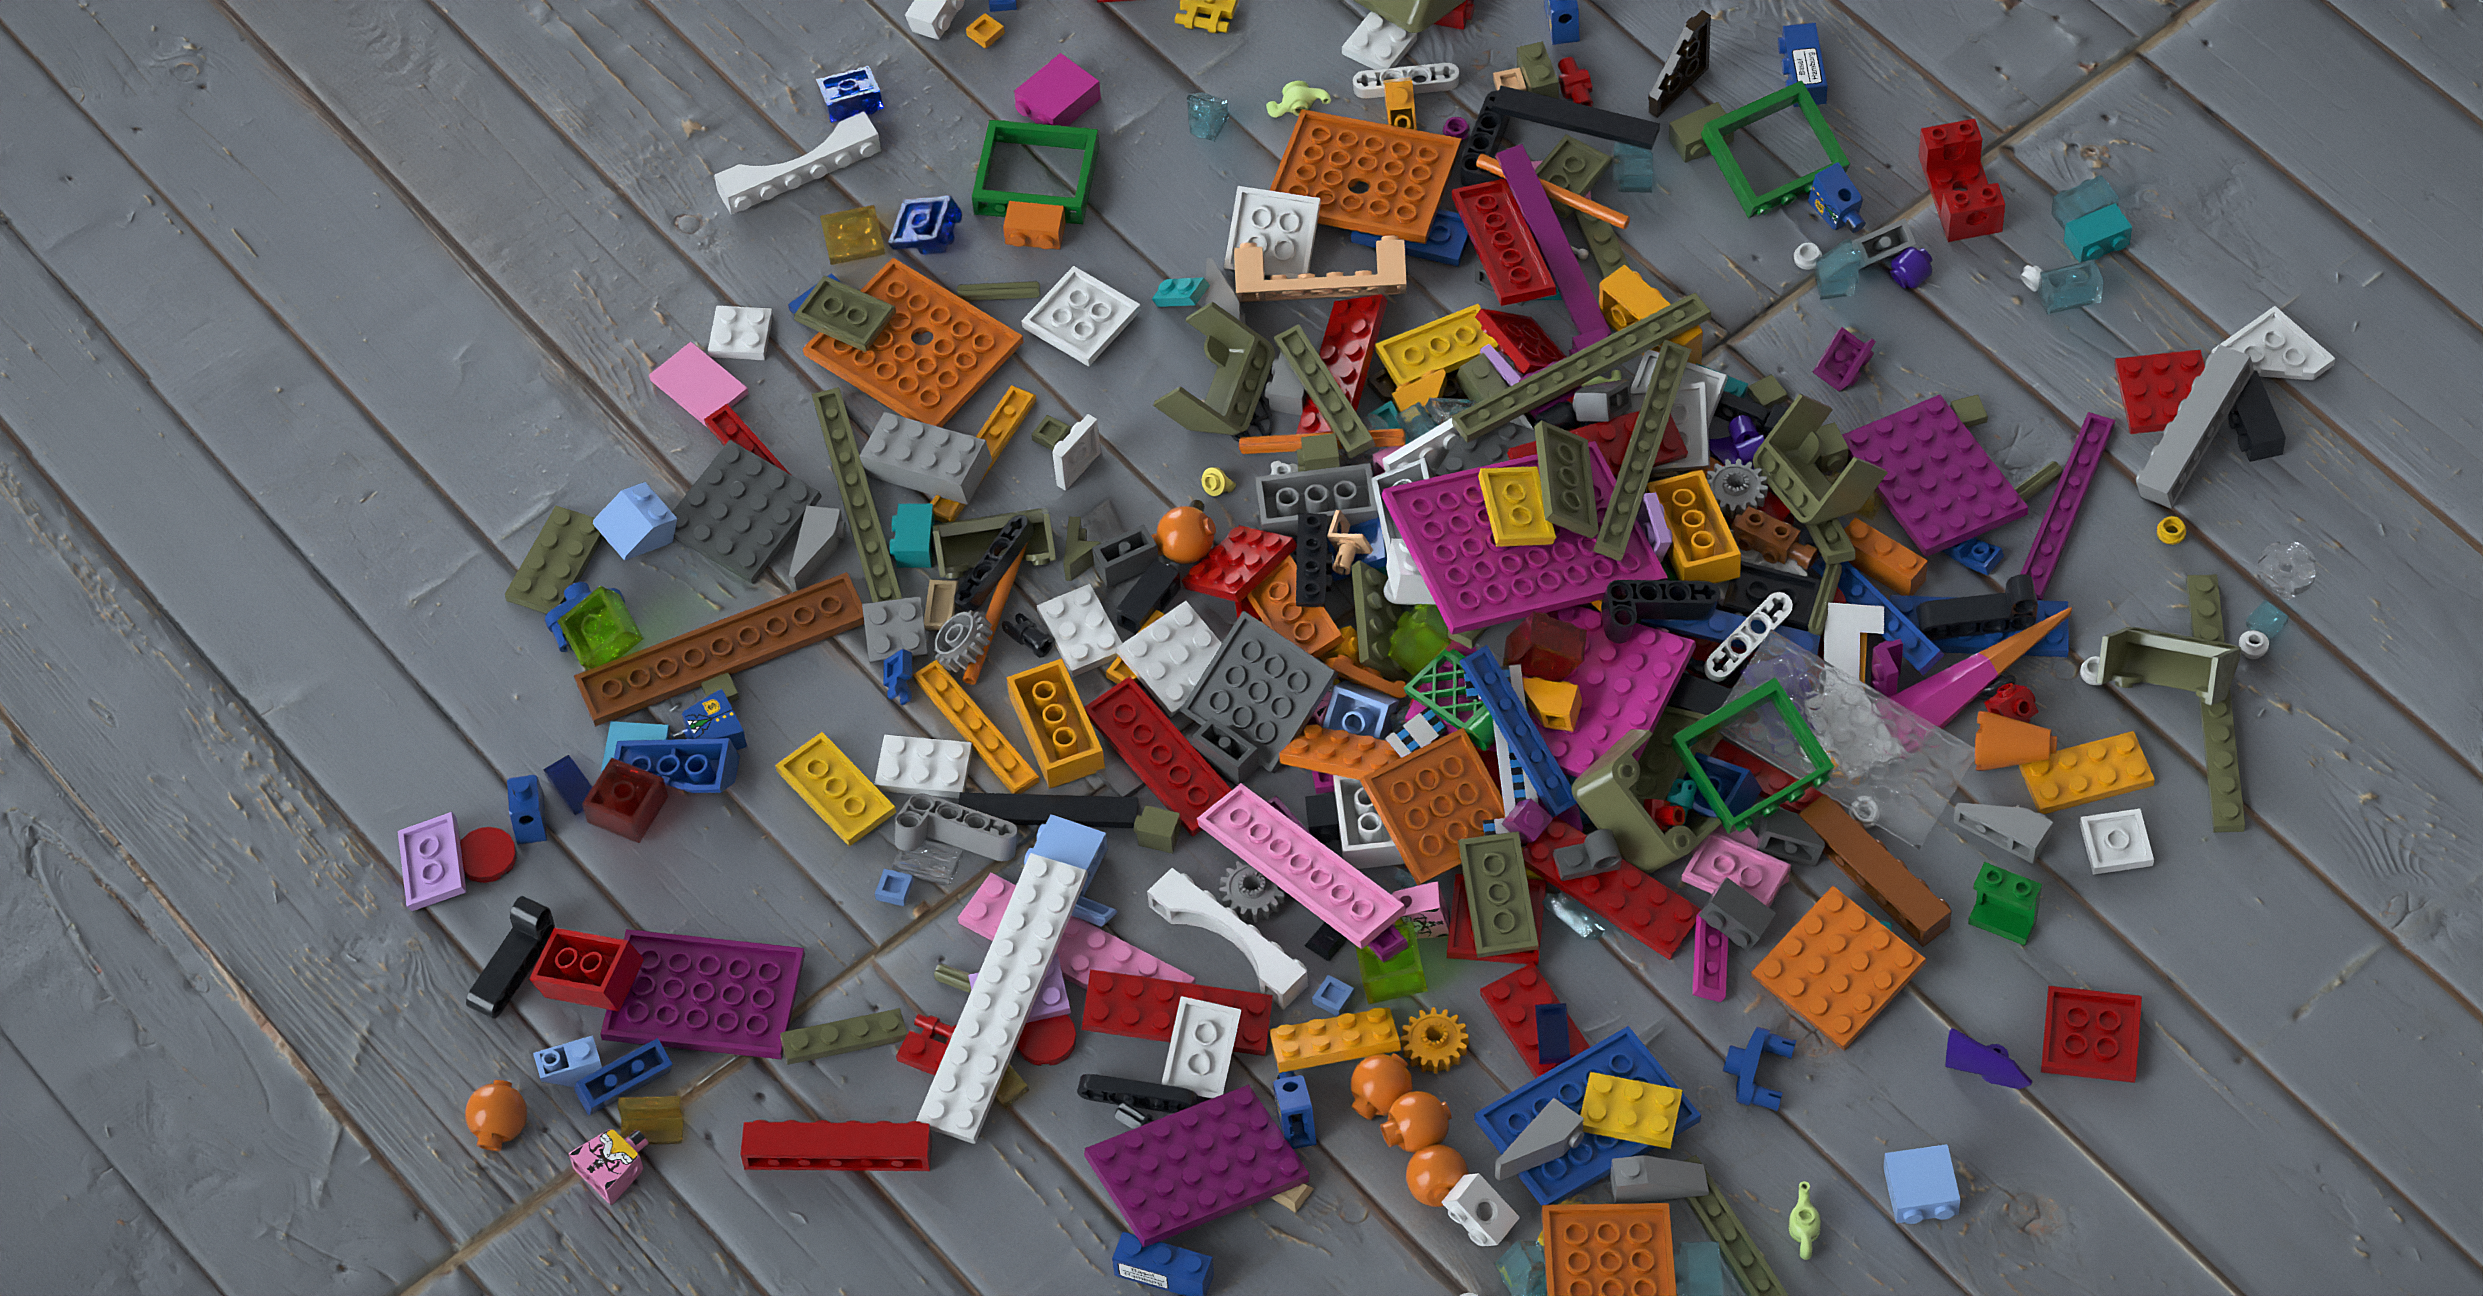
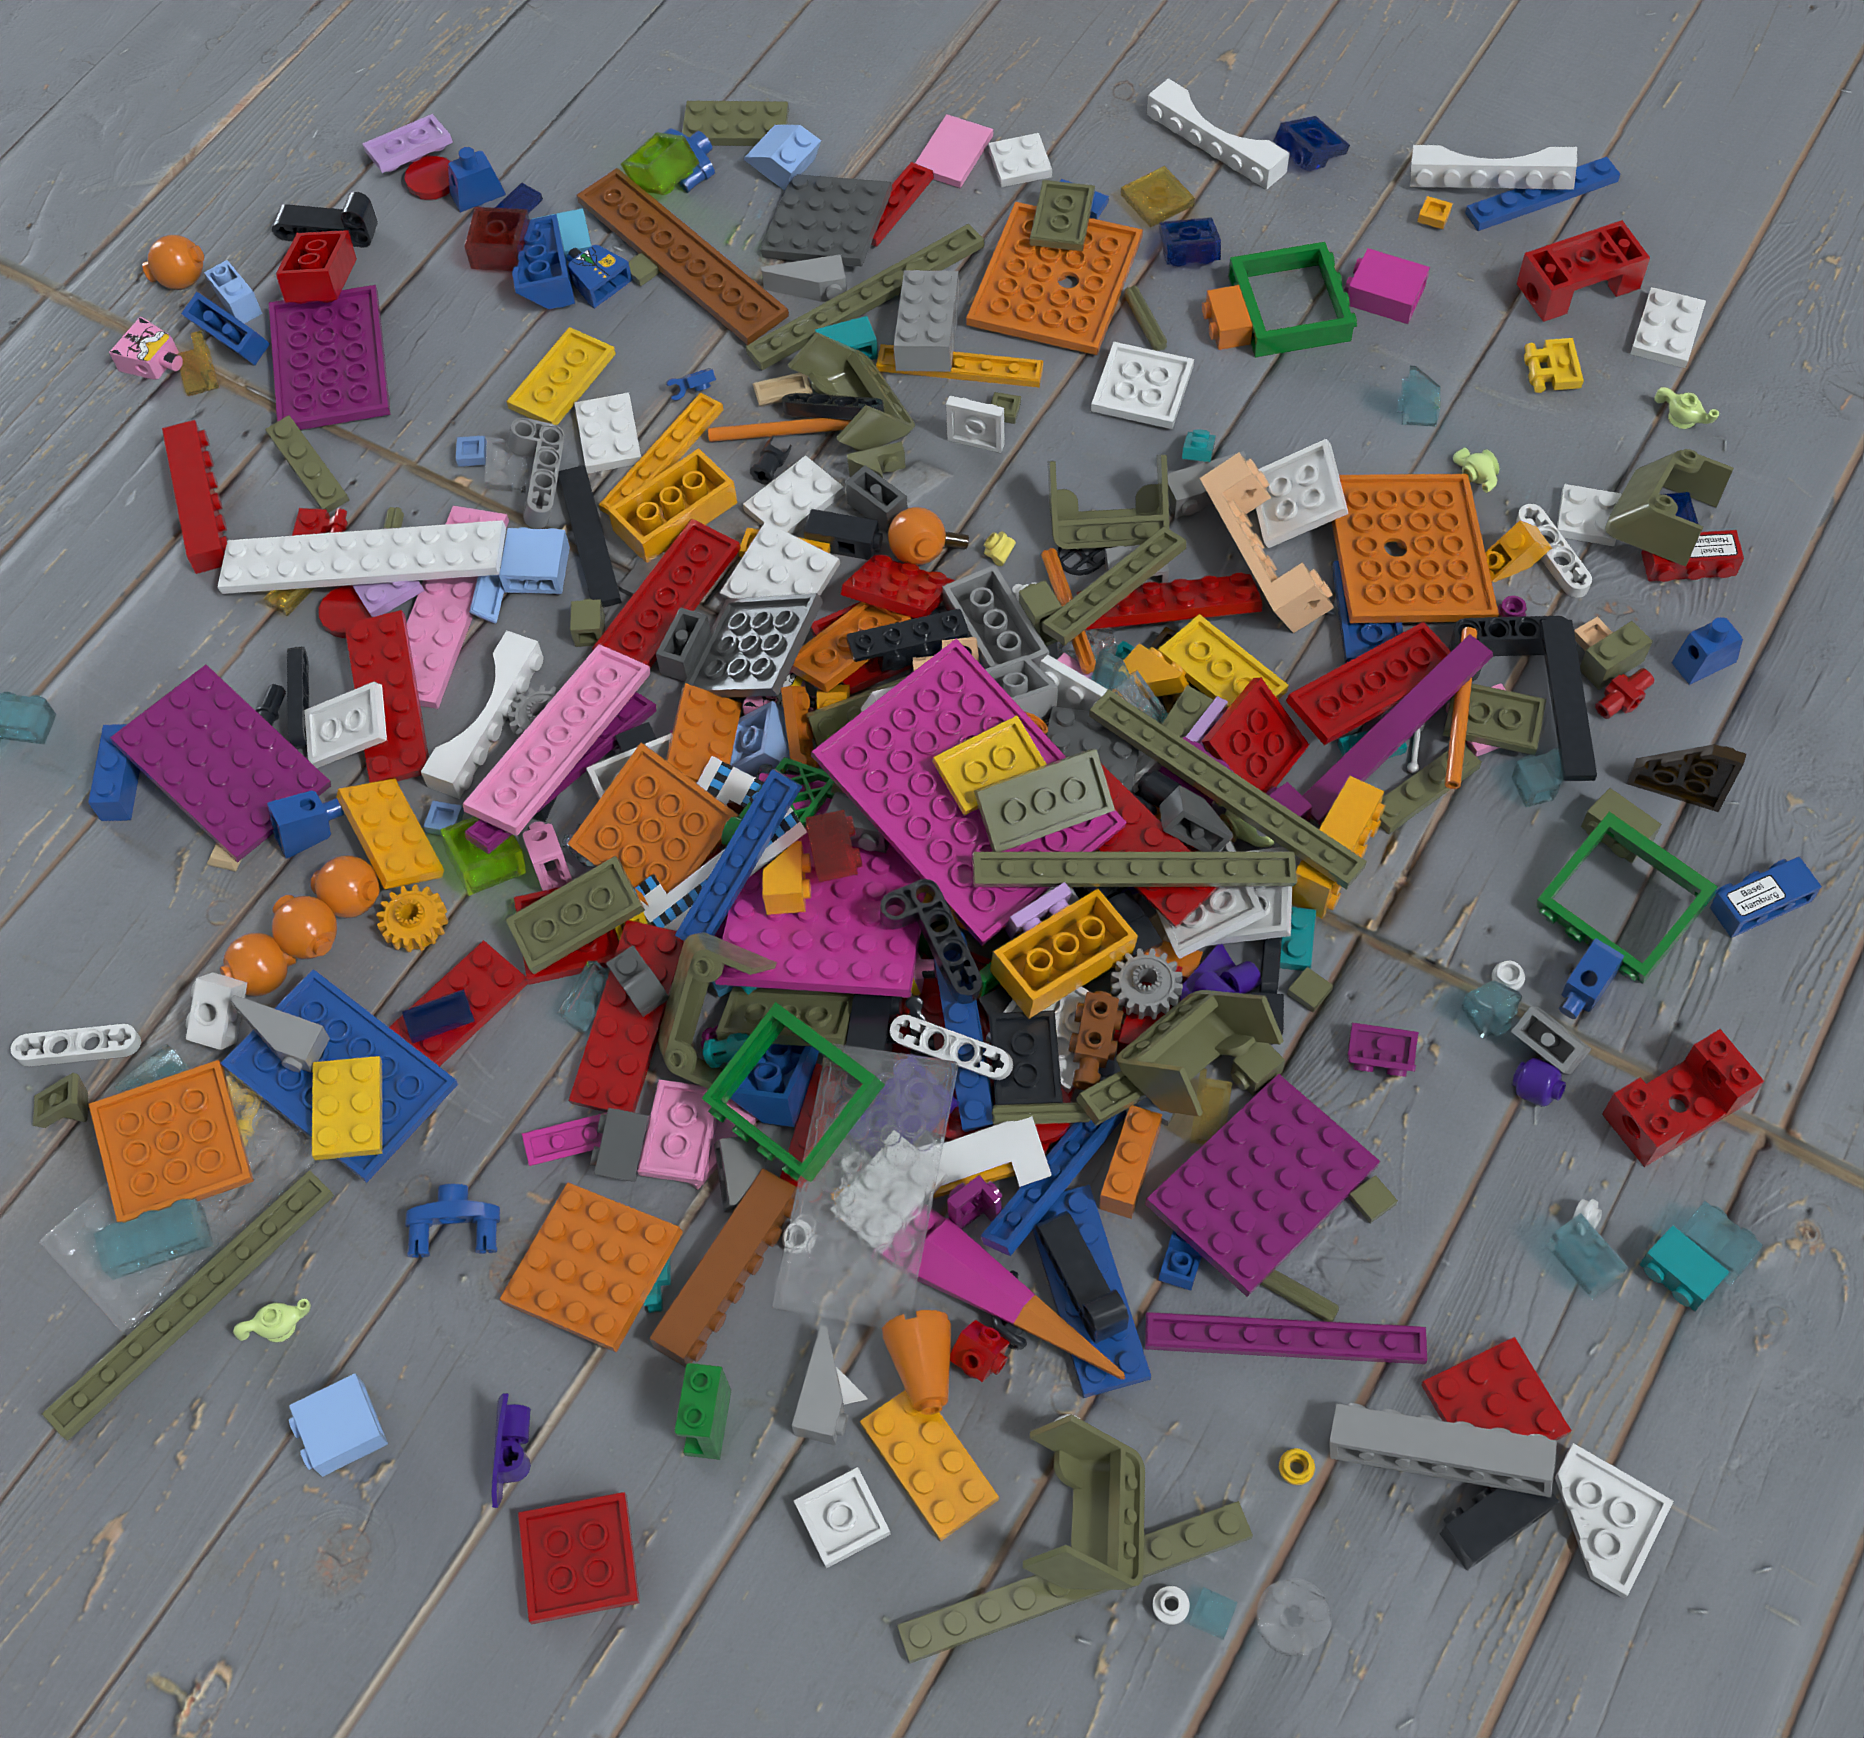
camera: 70 degrees right, 5 degrees up
light grey plate [862,597,928,663] -> none
light grey gear [934,610,993,672] -> none
magenta brick [1501,798,1553,844] -> none
light grey slope [1610,1155,1709,1204] -> none
red axle [1643,799,1685,833] -> none

